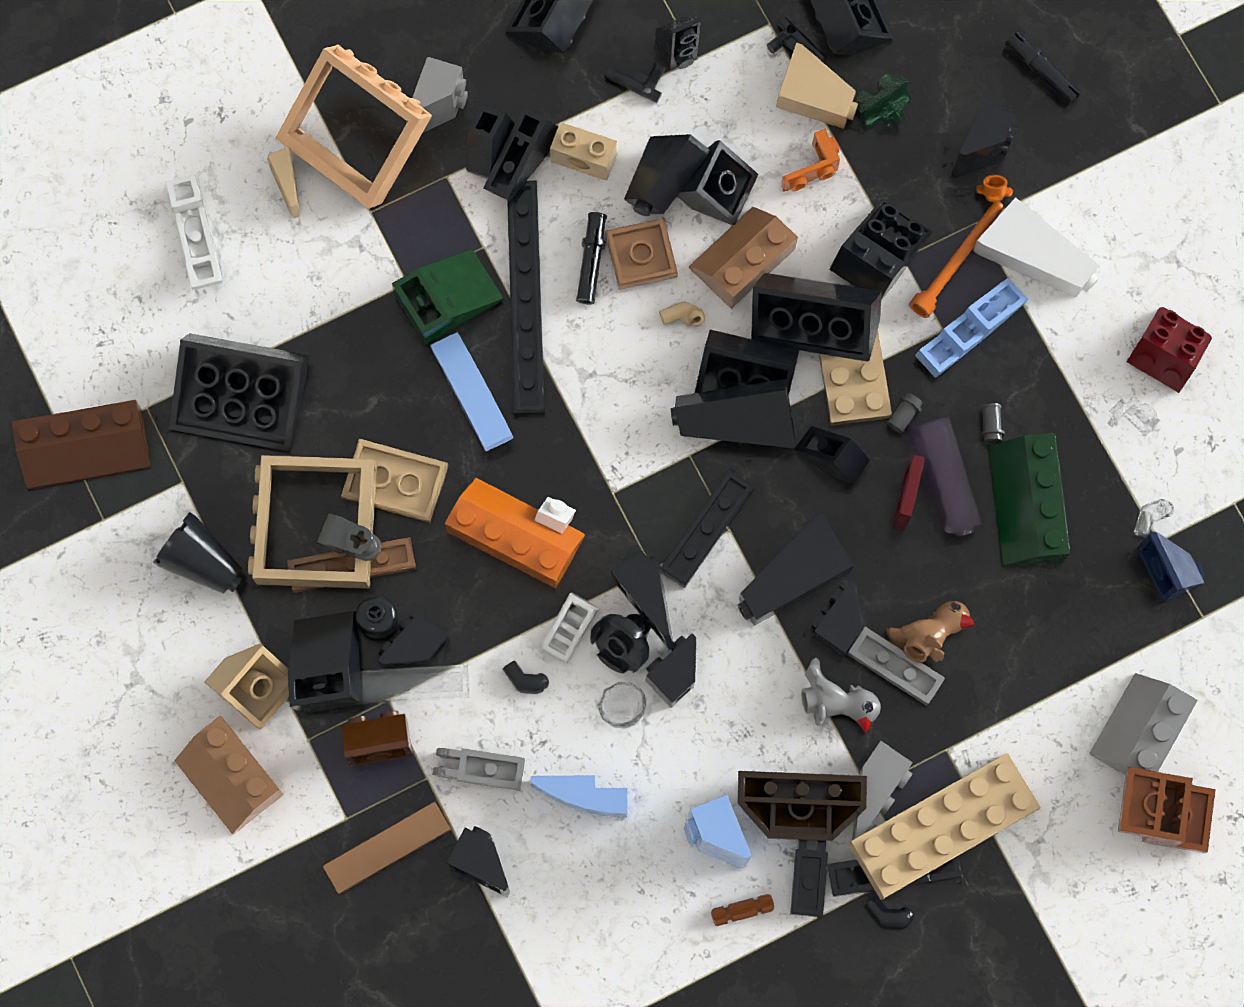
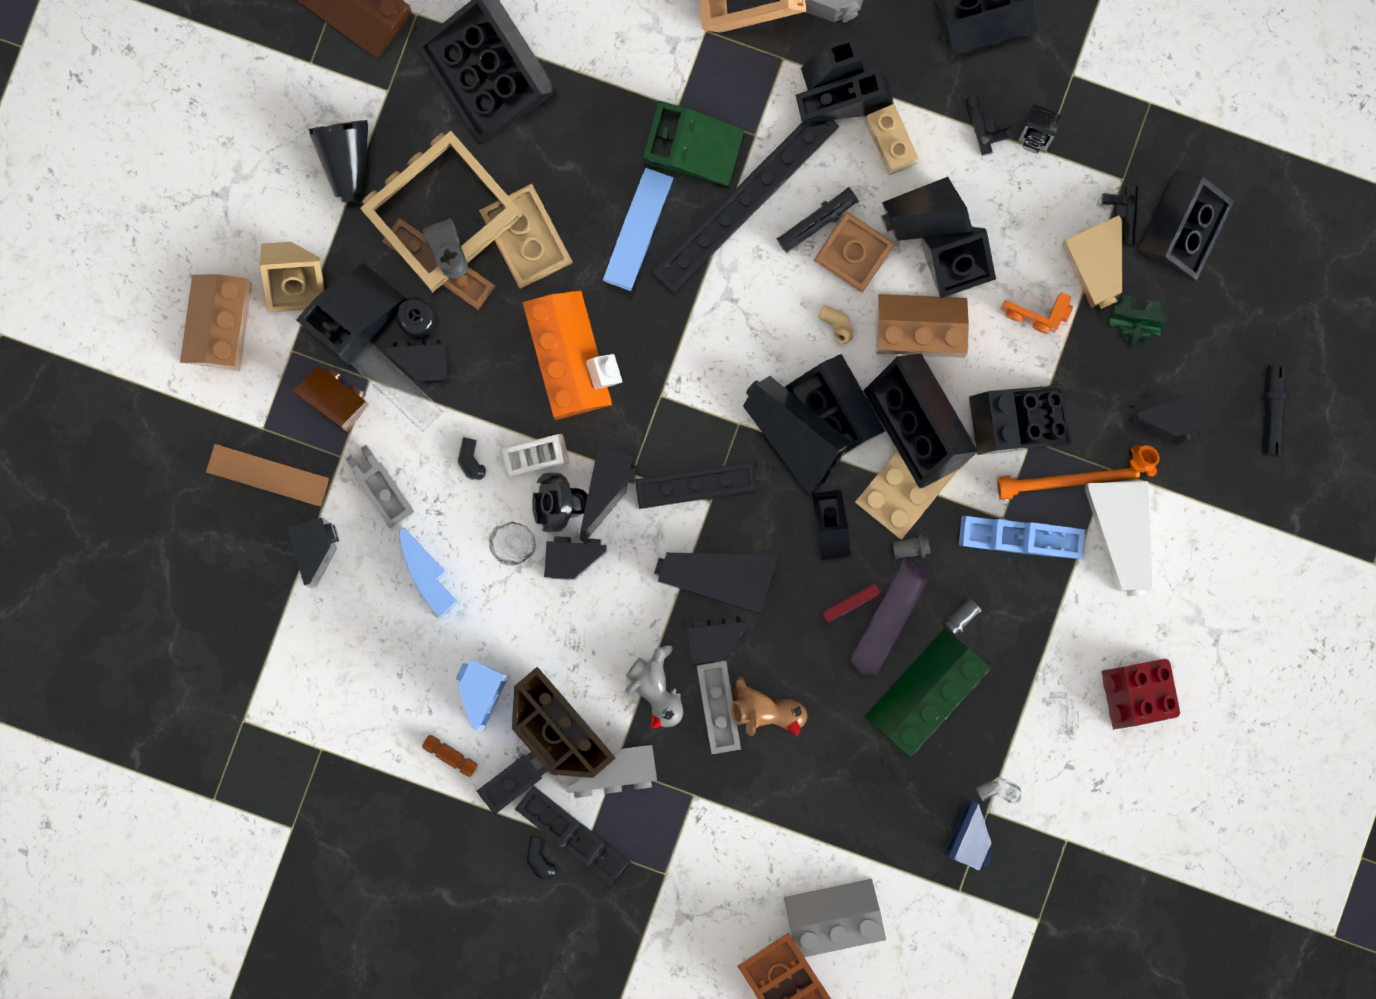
camera: 50 degrees right, 10 degrees up
tan plate [848,753,1041,900] -> none

